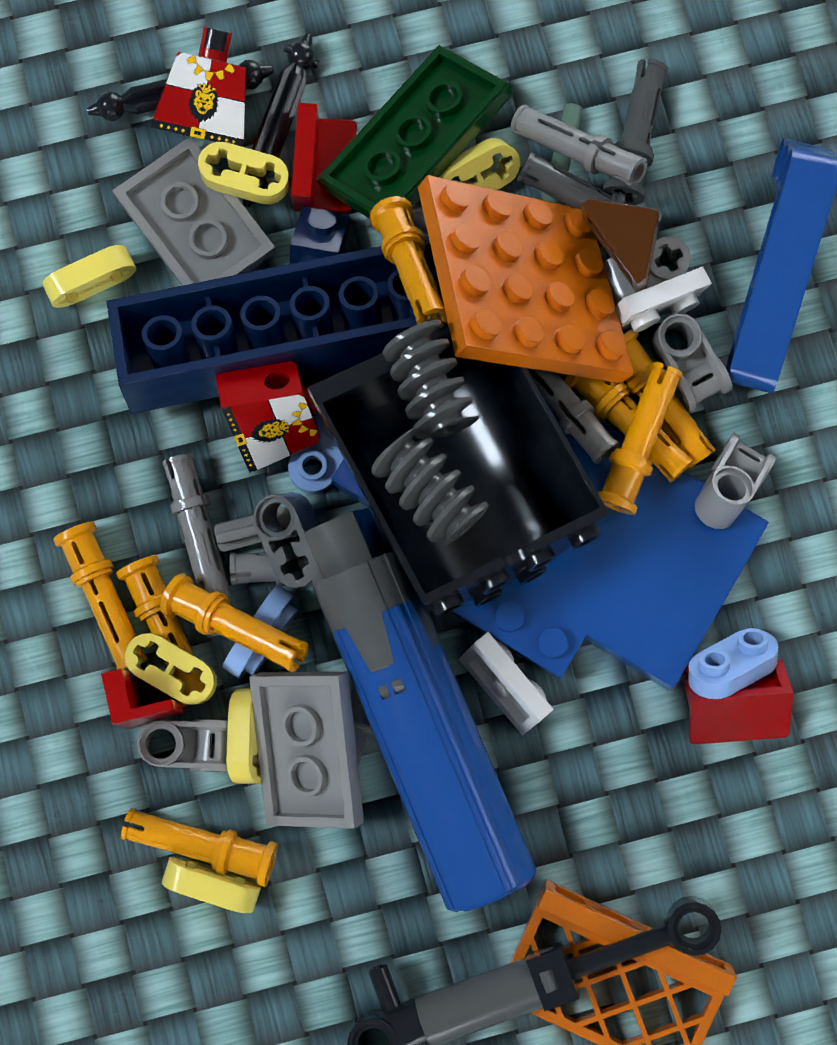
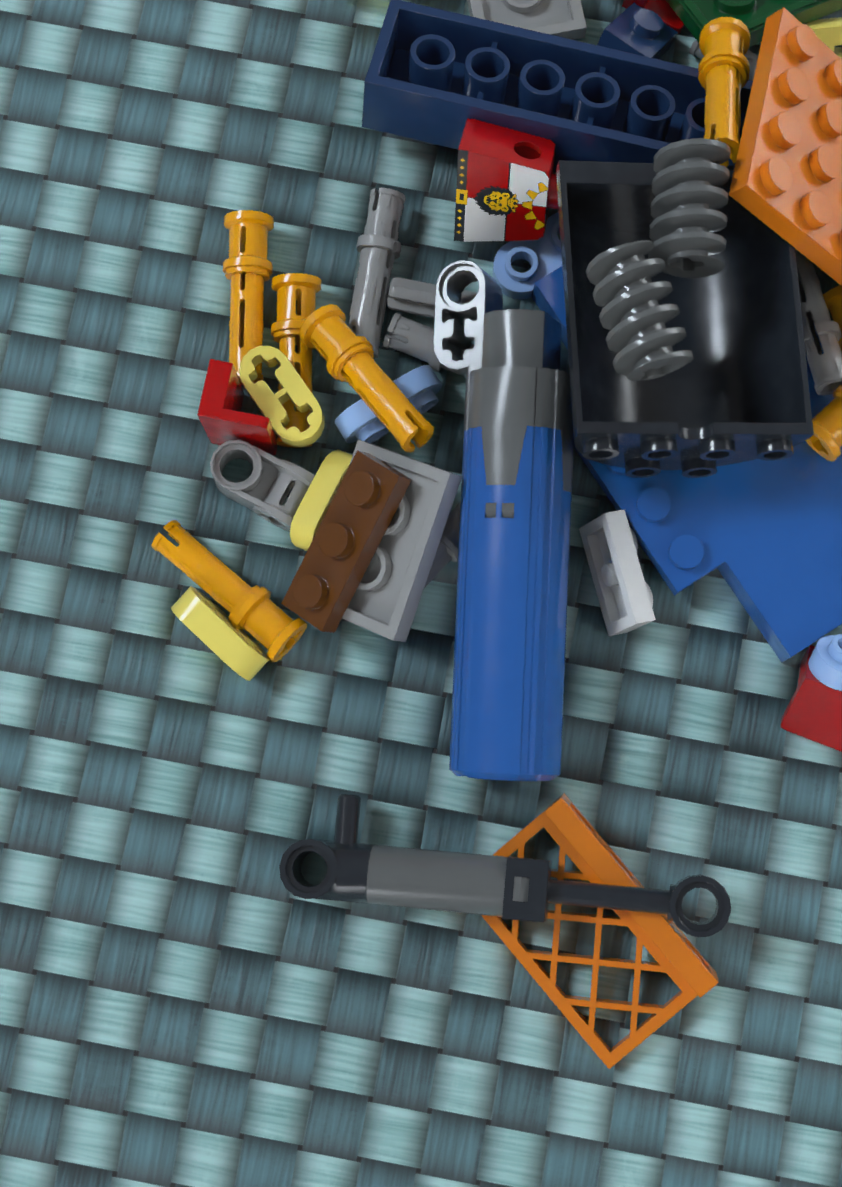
camera: 25 degrees right, 0 degrees up
none -> reddish brown plate [281,450,412,633]

